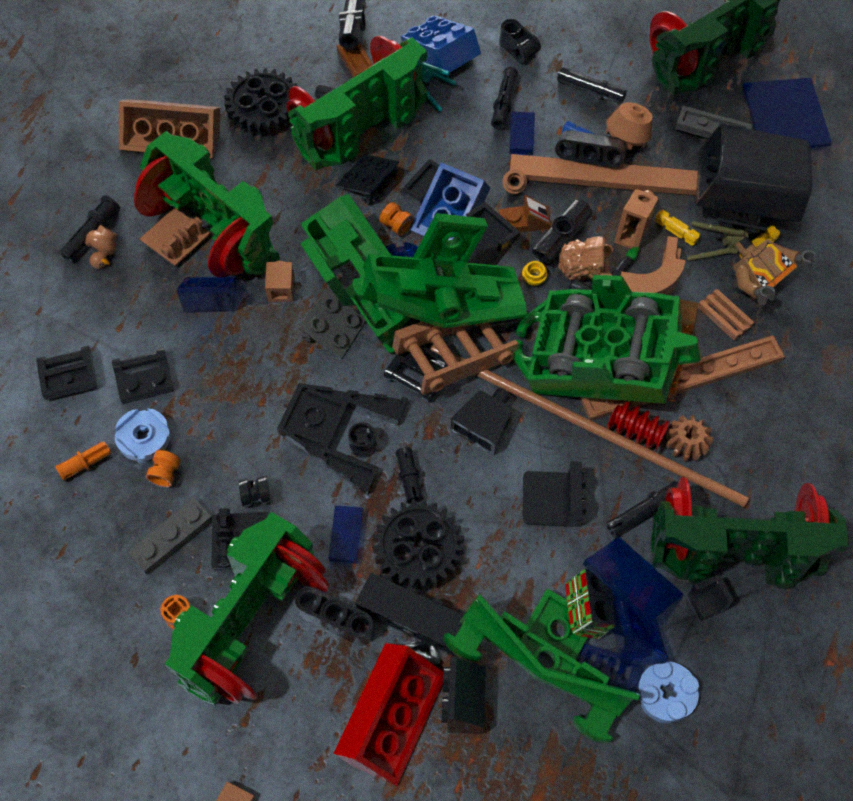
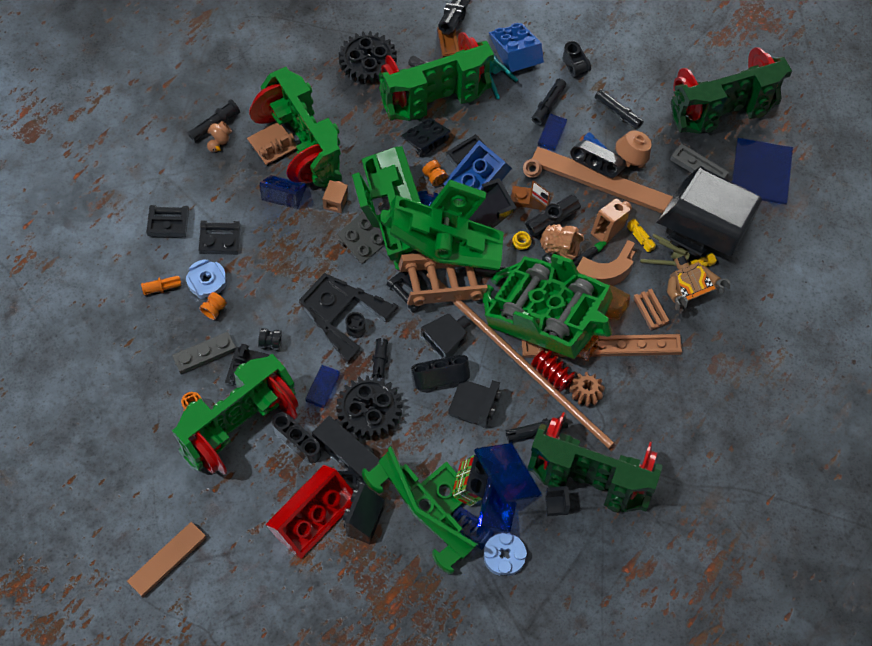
camera: 15 degrees right, 0 degrees up
nougat slope [119,99,221,158] -> none
none -> black beam [411,355,470,390]

